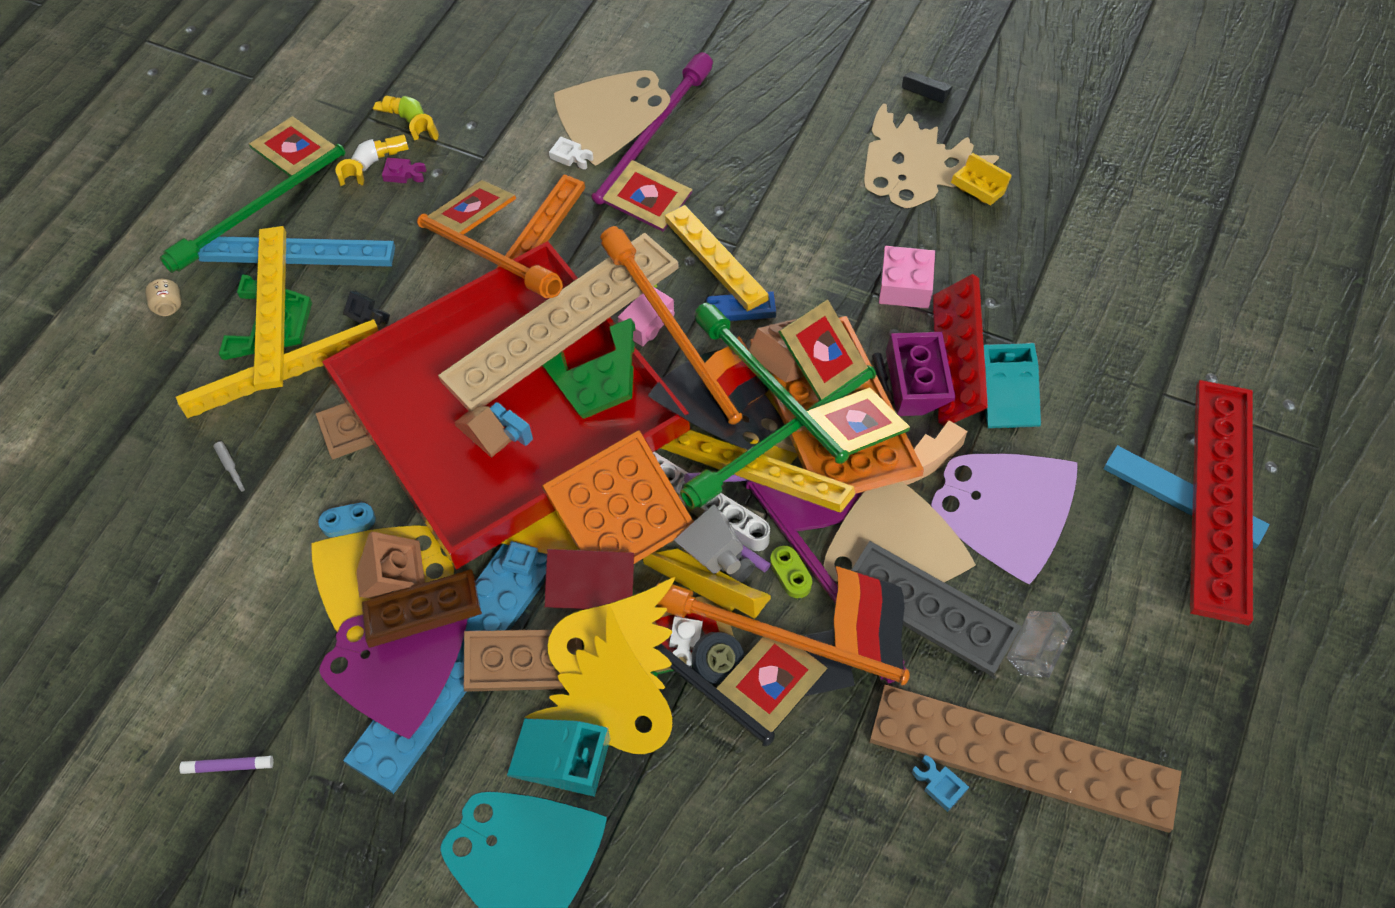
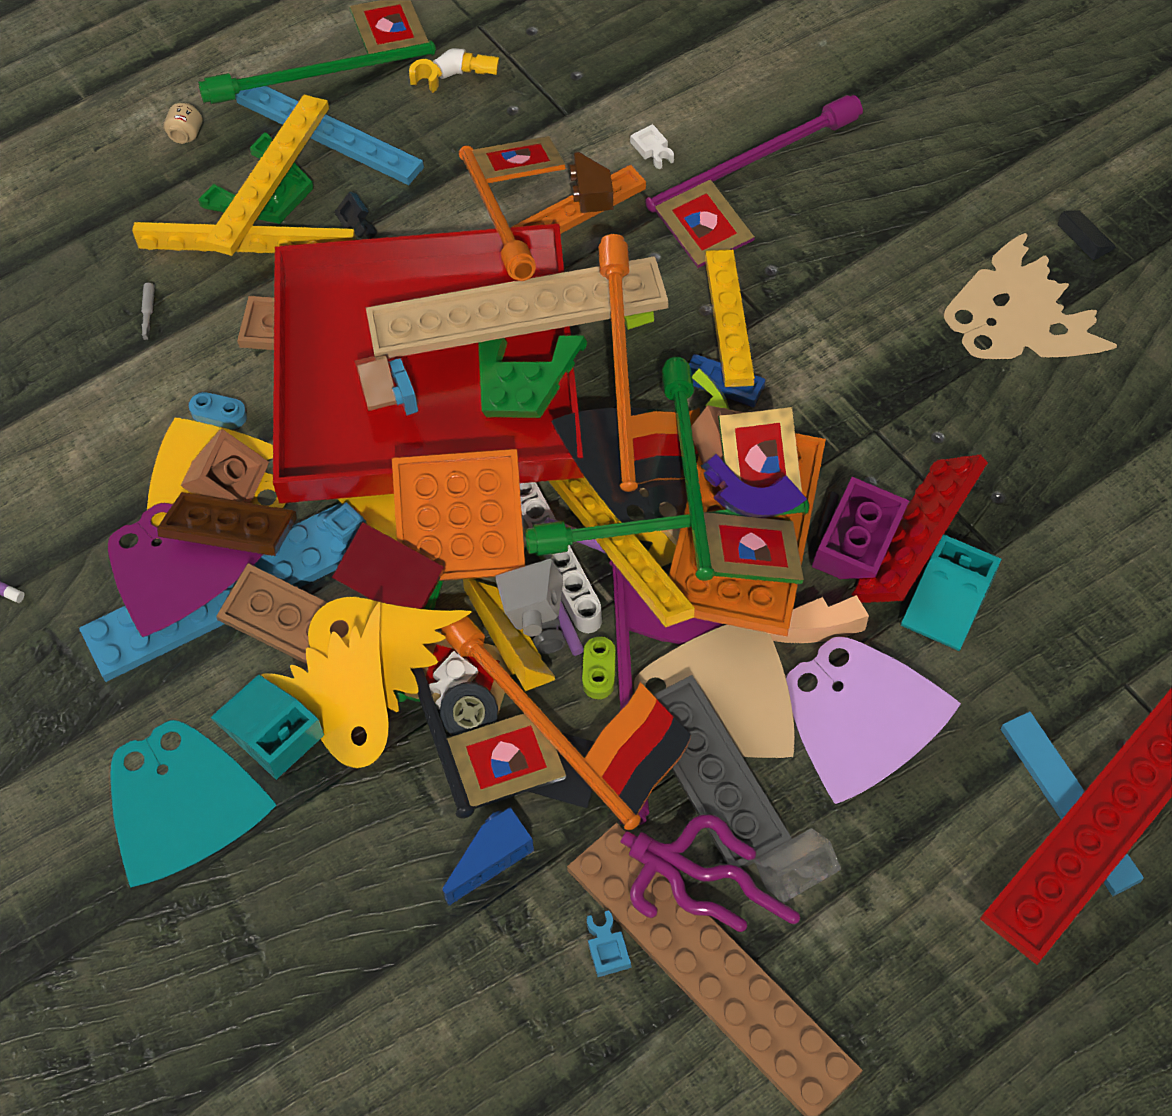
camera: 30 degrees right, 0 degrees up
yellow piece [373,96,439,141] -> none
magenta plate [382,158,427,183] -> none
tan piece [554,70,670,166] -> none
bright pink brick [618,287,675,347] -> none
bright pink brick [879,246,935,308] -> none
yellow bracket [951,153,1011,206] -> none
none -> blue slope [442,808,534,905]
none -> reddish brown slope [569,152,614,213]
none -> magenta plant [620,814,800,932]
none -> lime slope [692,368,729,409]
none -> dark purple arch [701,454,807,518]

